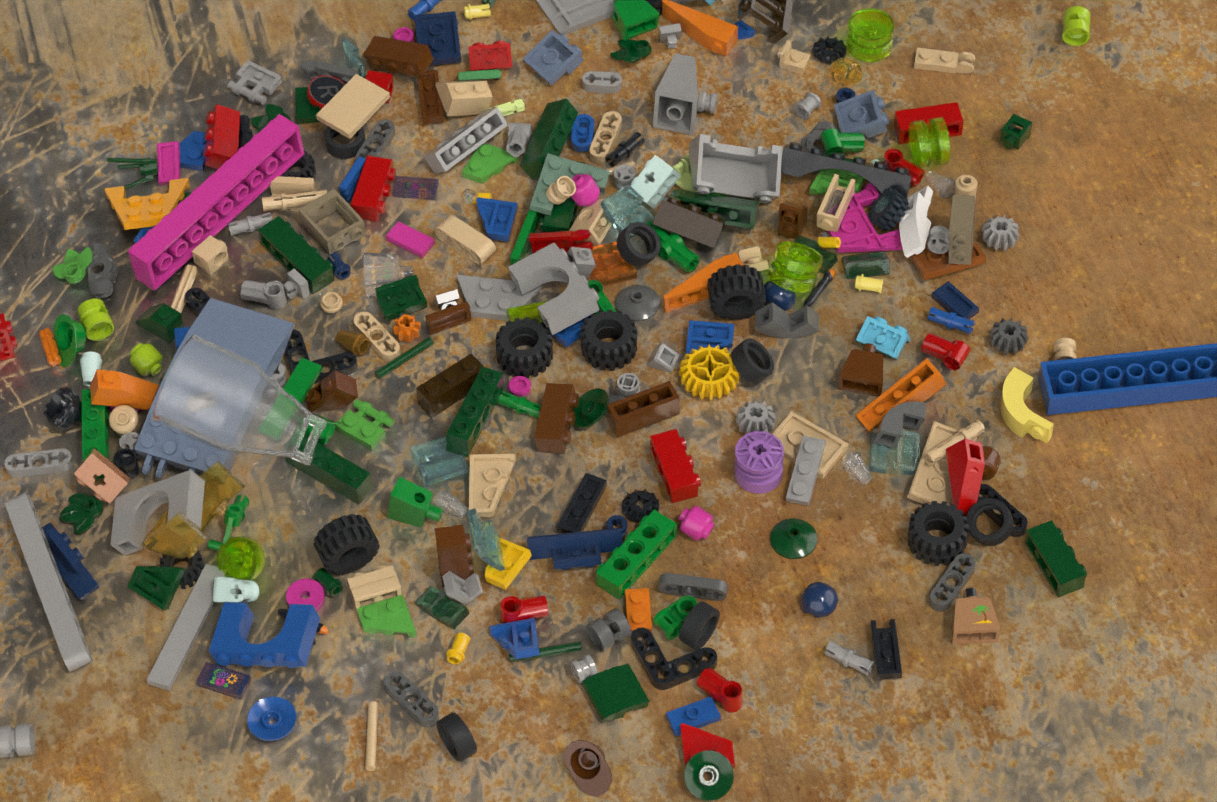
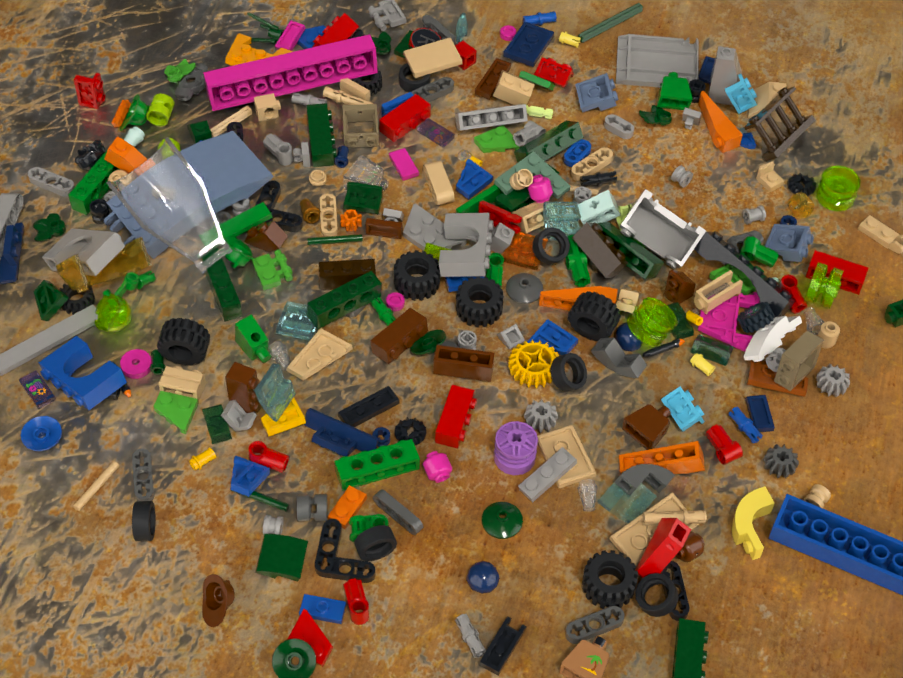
camera: 30 degrees right, 0 degrees up
nougat brick [74,448,130,504] -> none
light aqua piece [213,577,259,602] -> none
reddish brown brick [363,36,434,78] -> none
light grey slope [653,53,698,136] -> none

